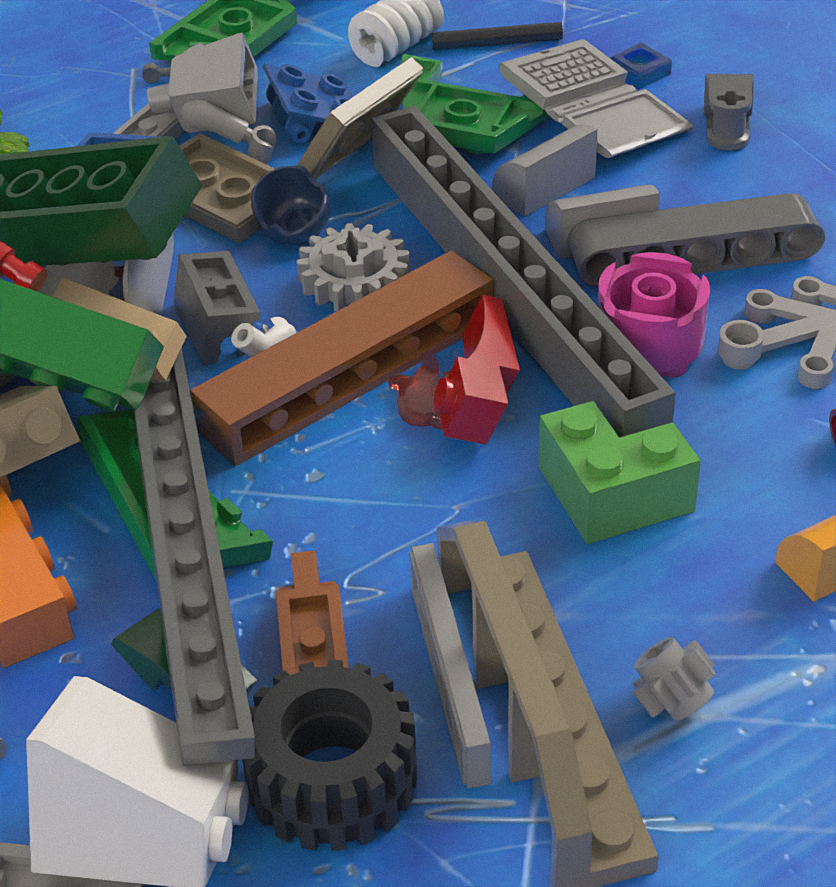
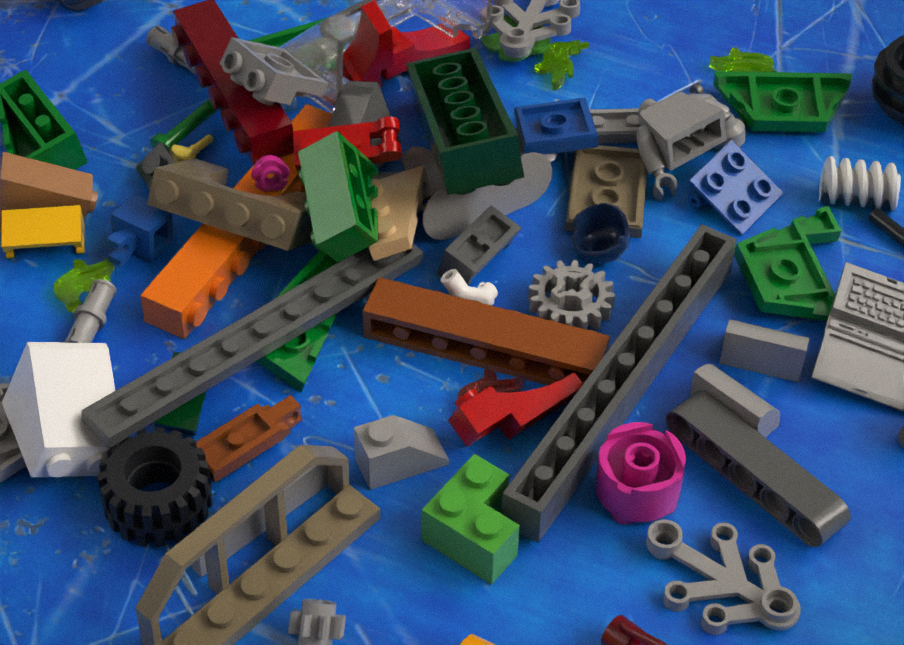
camera: 55 degrees right, 5 degrees up
dark tan tile [297,57,424,180] -> none
none -> light grey slope [354,415,449,490]
none -> clear neon green piece [709,47,777,72]

